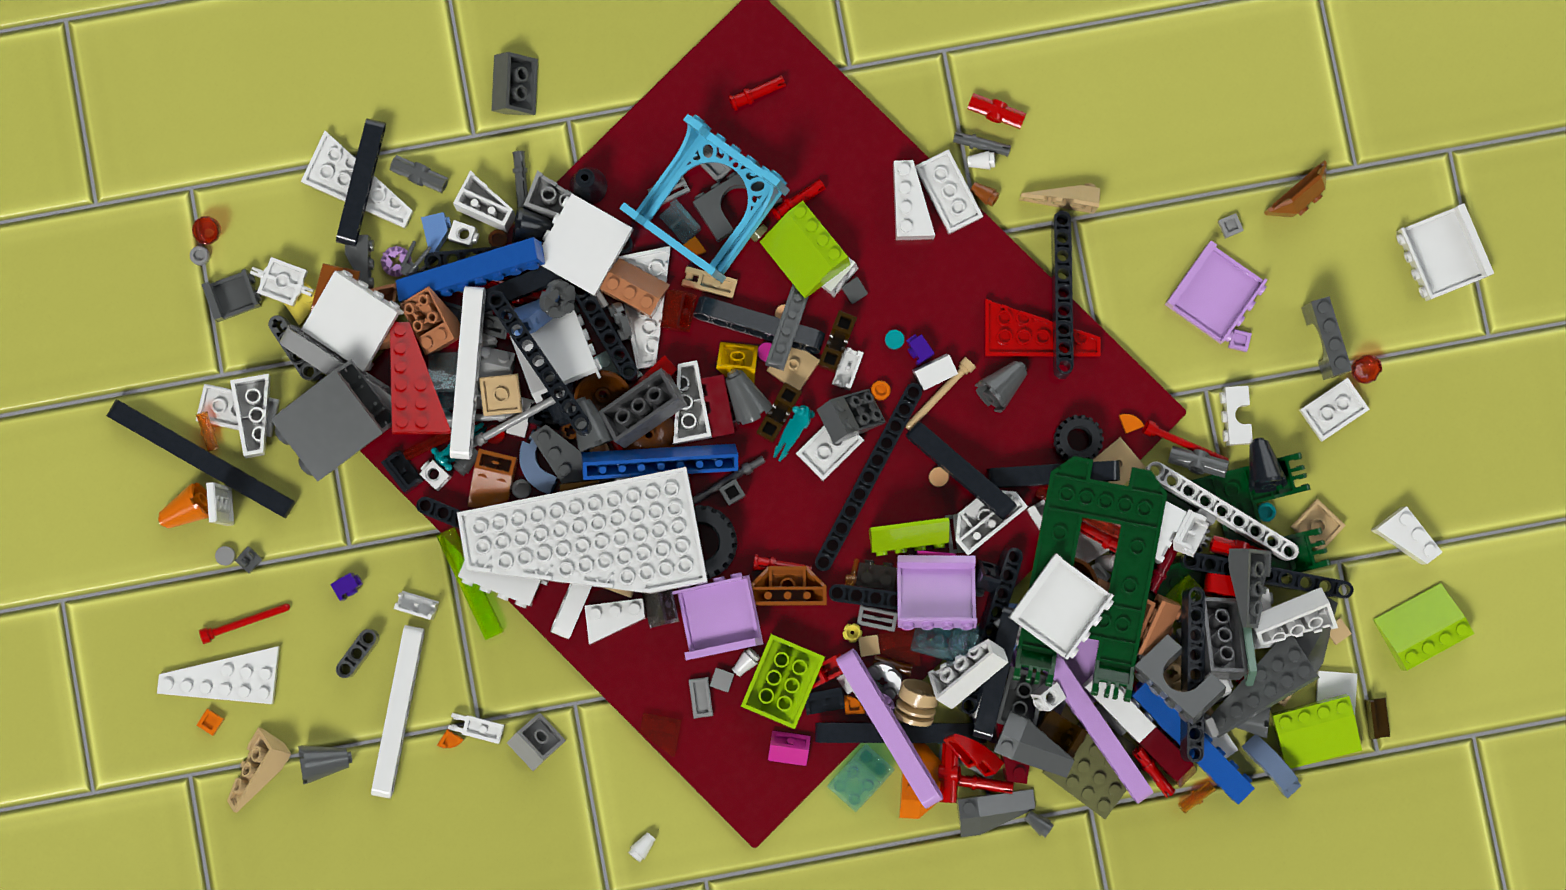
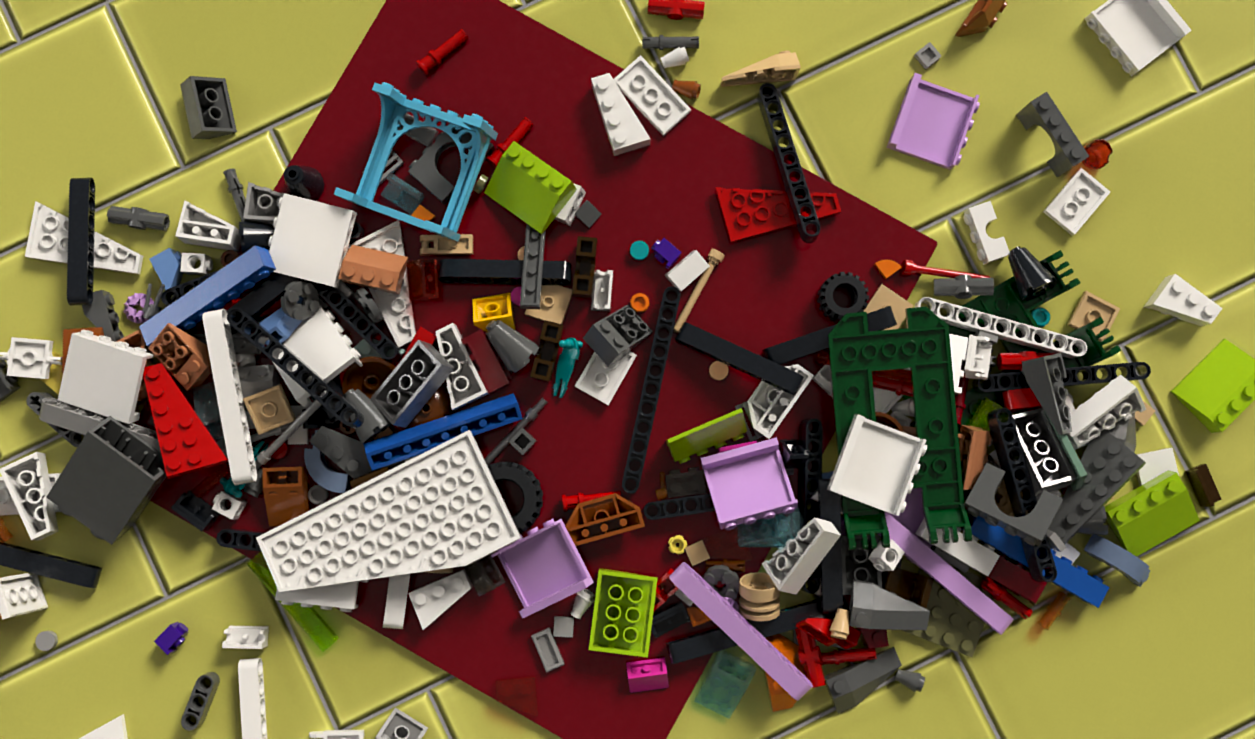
camera: 15 degrees left, 0 degrees up
red piece [199,604,290,644] -> none
dark grey tile [235,546,263,573] -> none
light grey tile [857,605,898,632] -> none
dark grey cone [975,361,1027,413] -> none
lavender tile [1228,329,1252,352] -> none
none -> tan cone [829,608,849,640]

